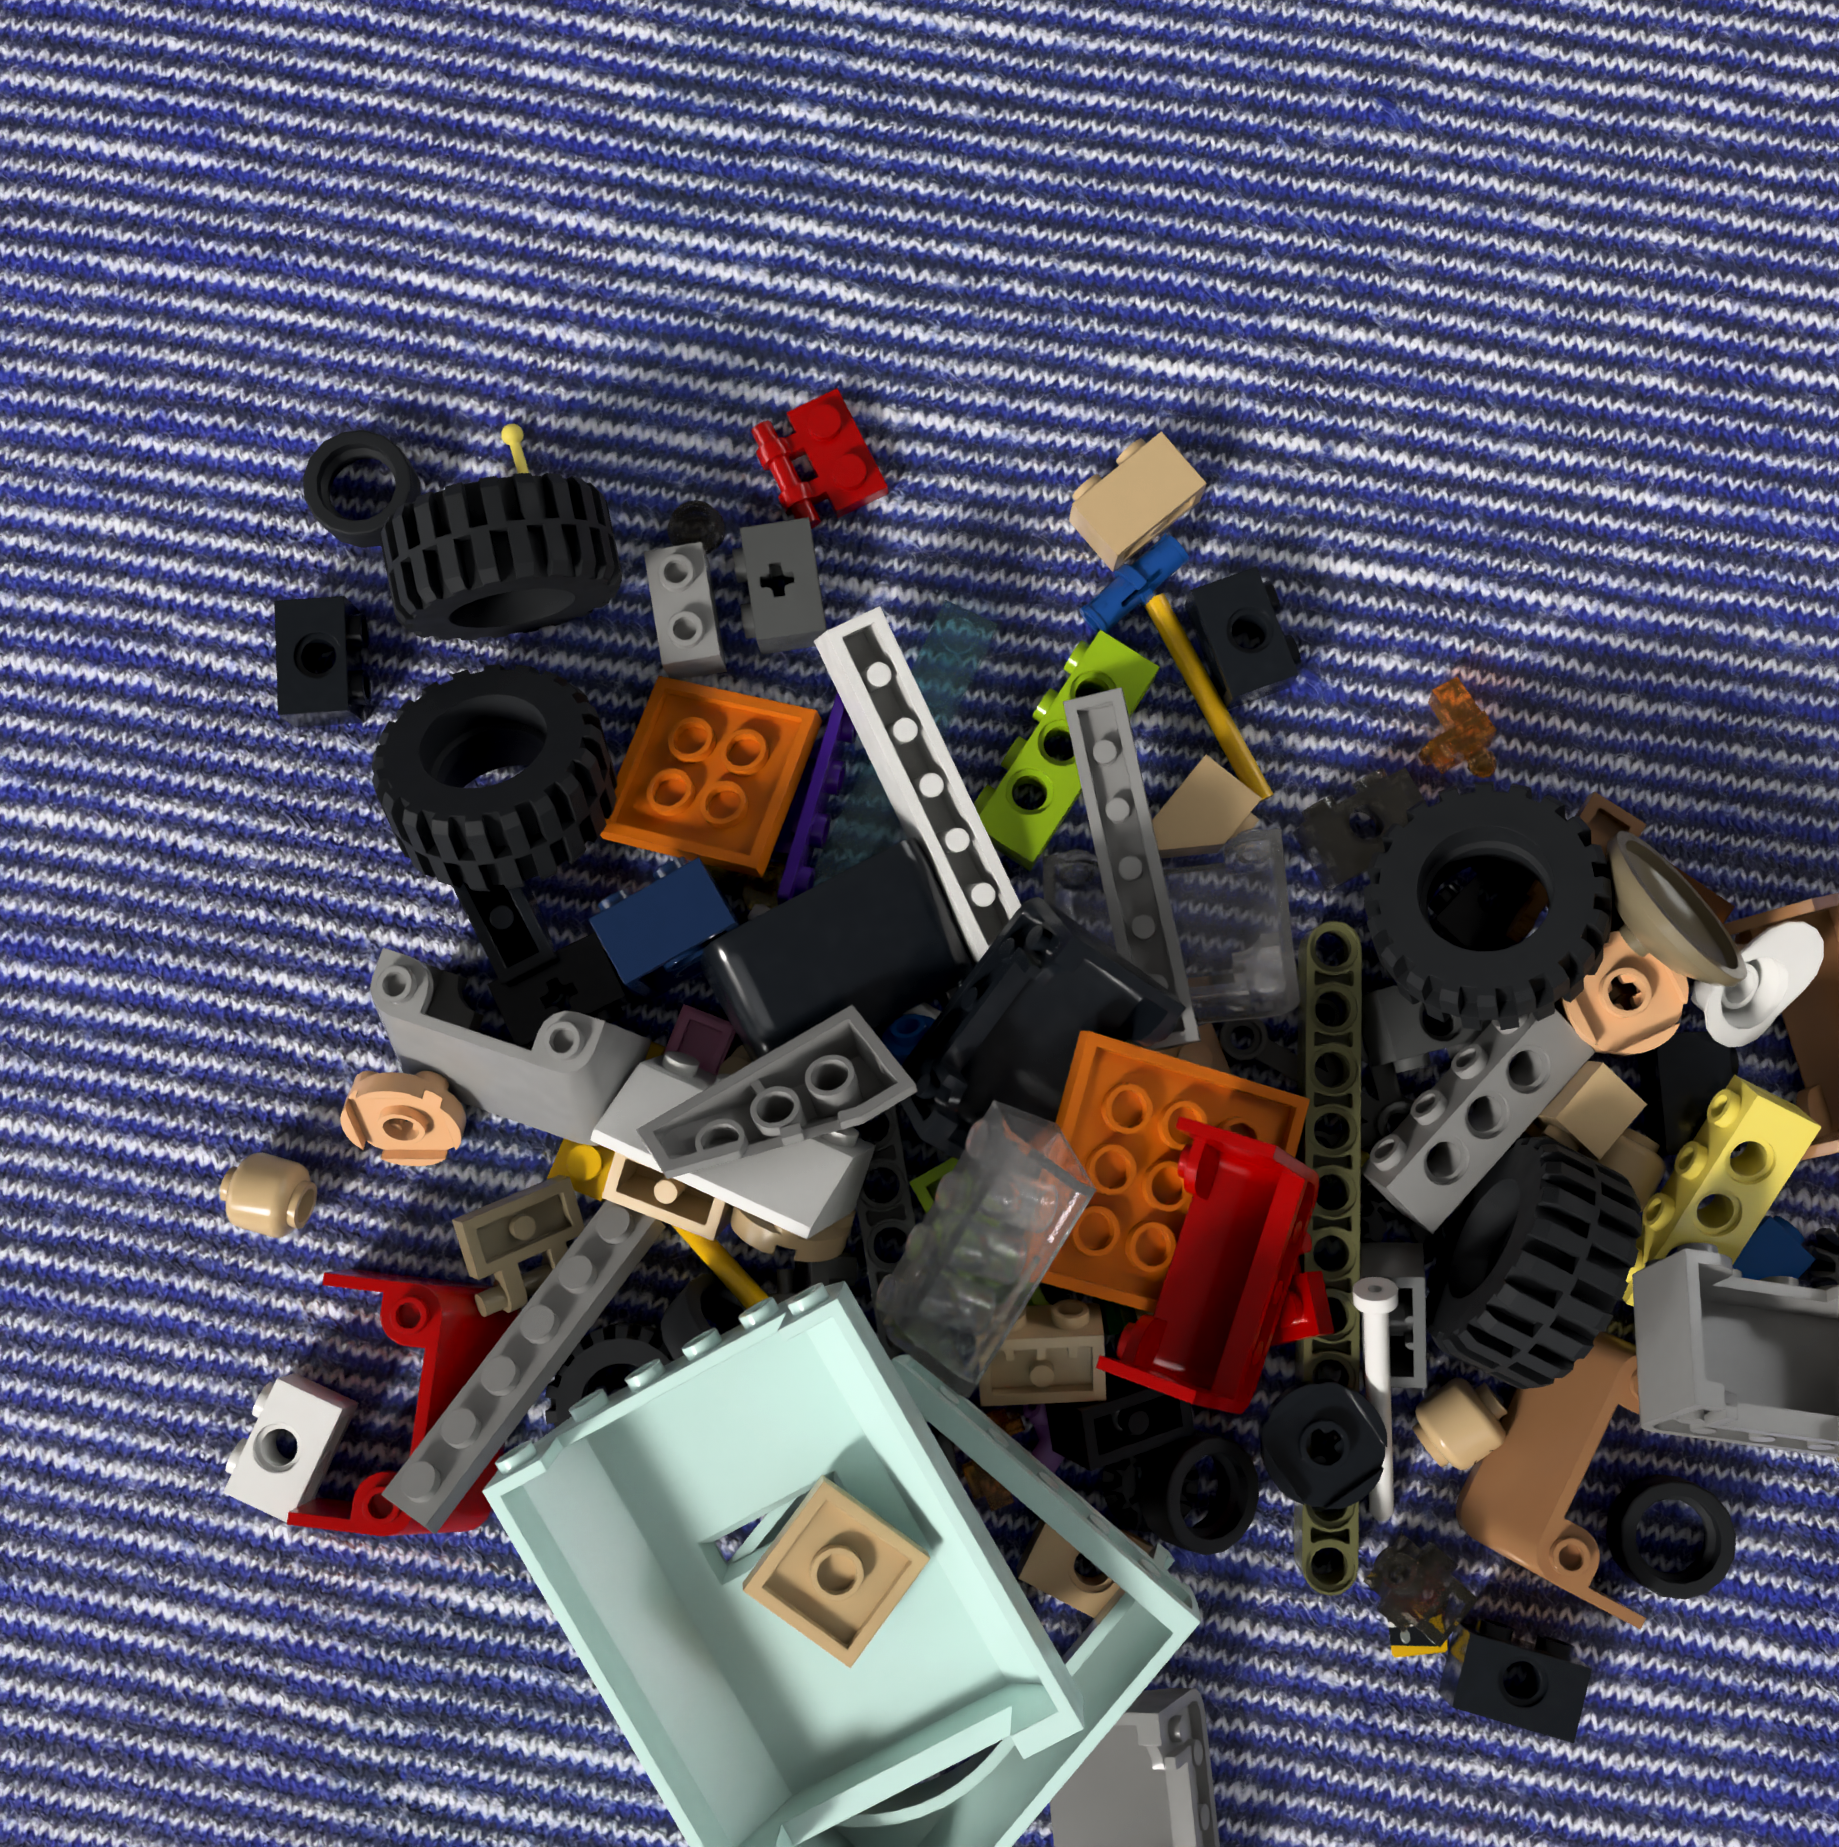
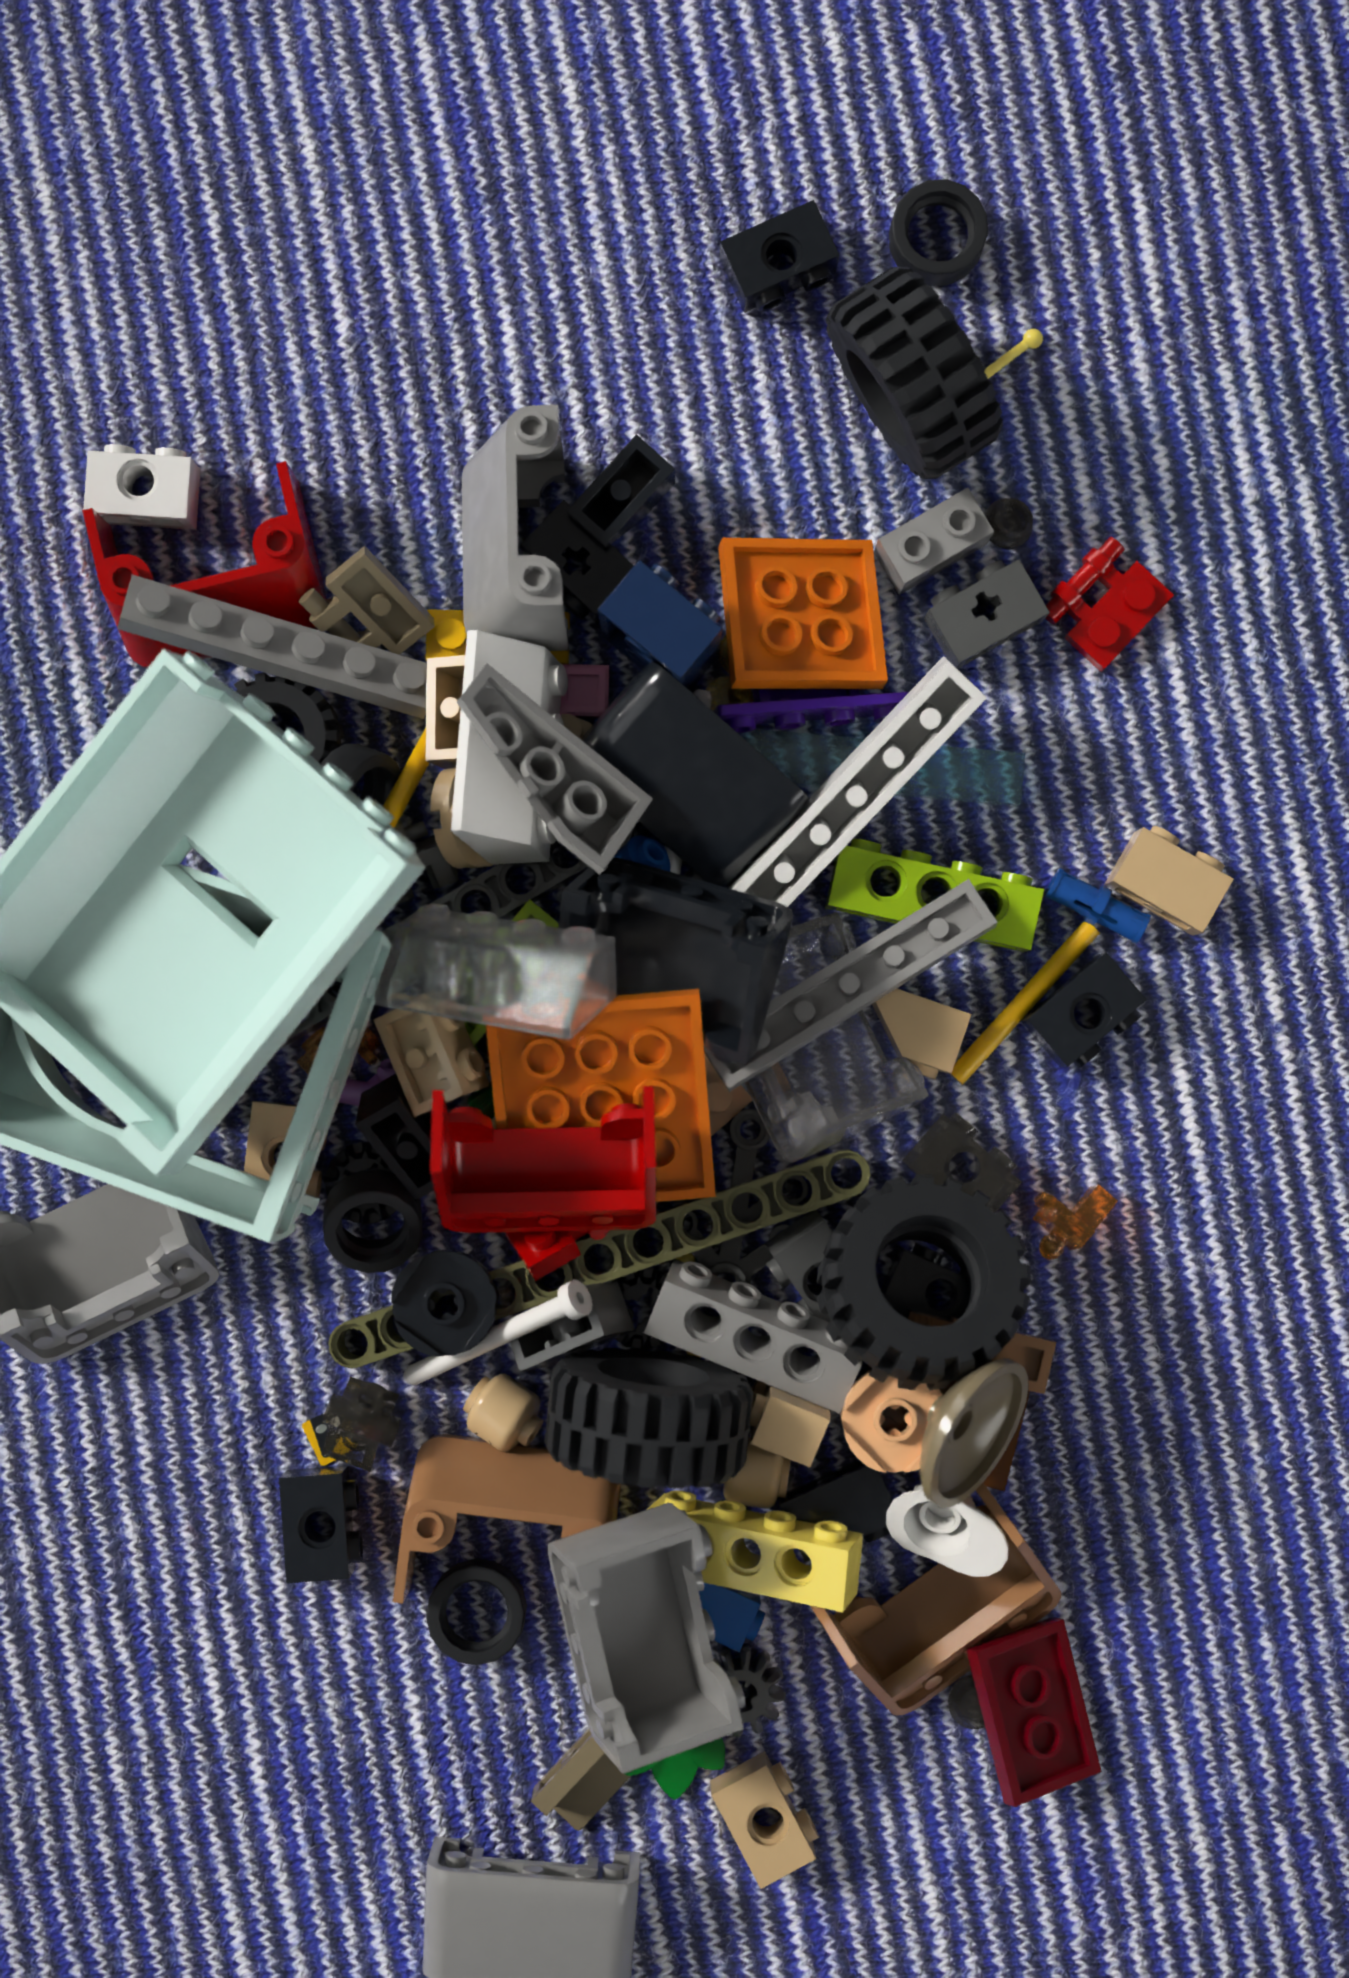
camera: 65 degrees right, 5 degrees up
tan head [220,1152,317,1238] -> none
light nougat plate [340,1071,466,1166] -> none
black tyre [371,664,617,891] -> none
tan plate [742,1474,930,1668] -> none

